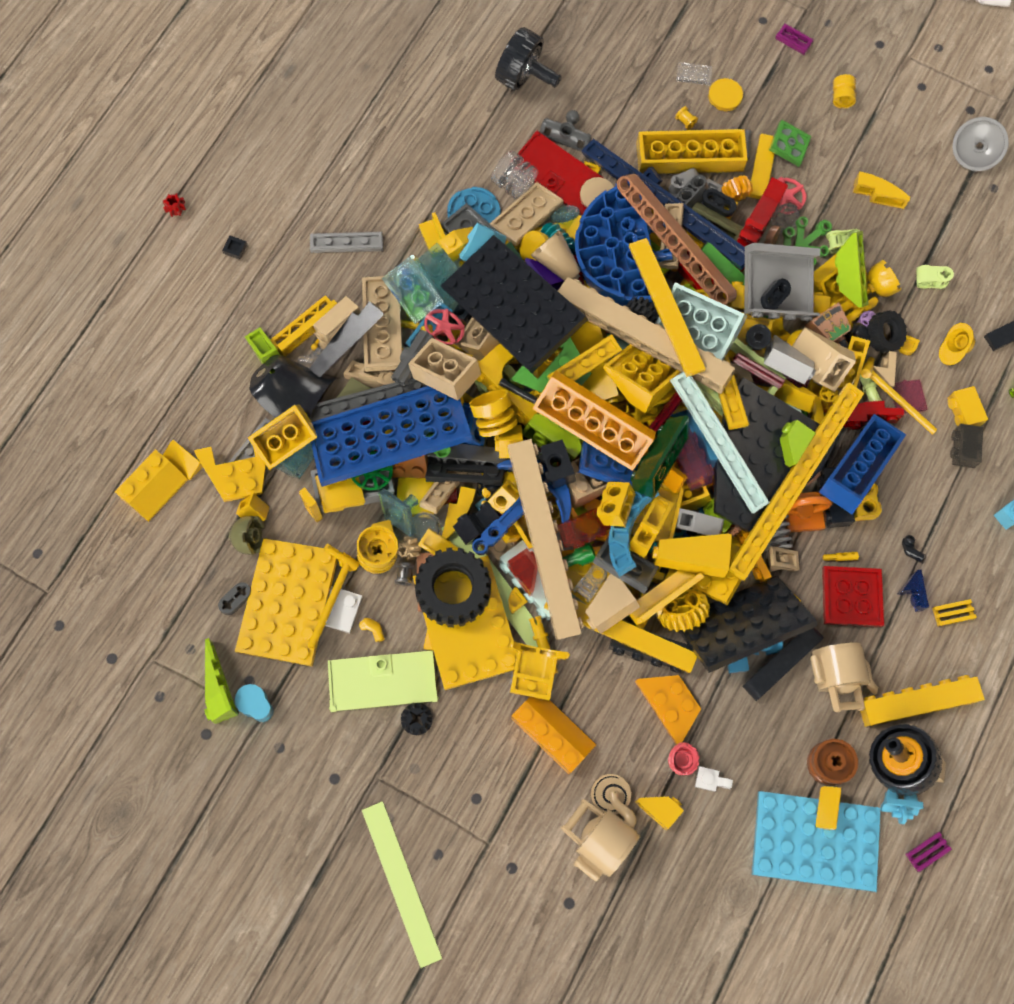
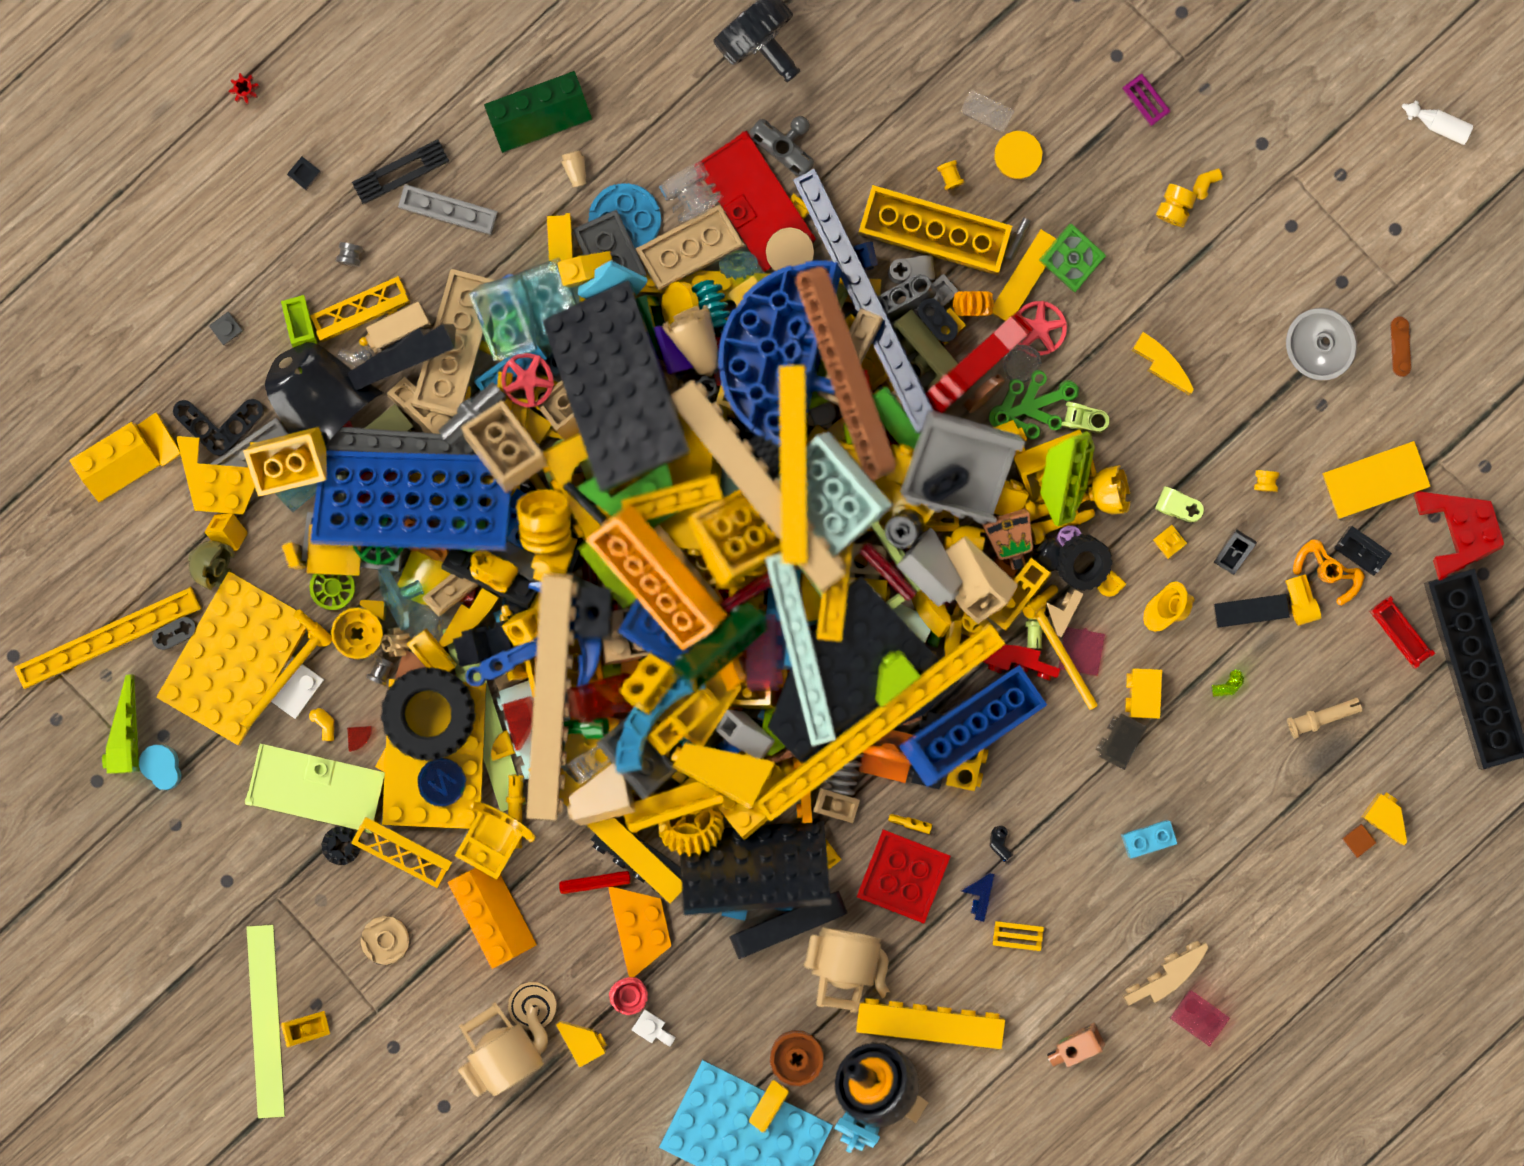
camera: 25 degrees right, 15 degrees up
none -> yellow tile [14,587,202,689]
none -> black beam [173,399,265,456]
none -> dark grey plate [209,312,244,346]
none -> yellow slope [281,1011,330,1047]
none -> lime wheel [309,574,355,610]
none -> flat silver wheel [336,242,363,267]
none -> clear red tile [347,726,372,752]
none -> yellow fence [351,817,452,888]
none -> black container [352,139,450,205]
none -> tan tile [361,916,410,965]
none -> clear blue tile [417,758,466,806]
none -> yellow piece [470,550,518,593]
none -> dark green slope [484,71,593,153]
none -> red axle [559,871,631,894]
none -> tan cone [561,150,587,187]
none -> yellow tile [1153,525,1187,559]
none -> yellow arm [1193,168,1223,200]
none -> black slope [1213,529,1257,575]
none -> yellow wheel [1254,470,1280,492]

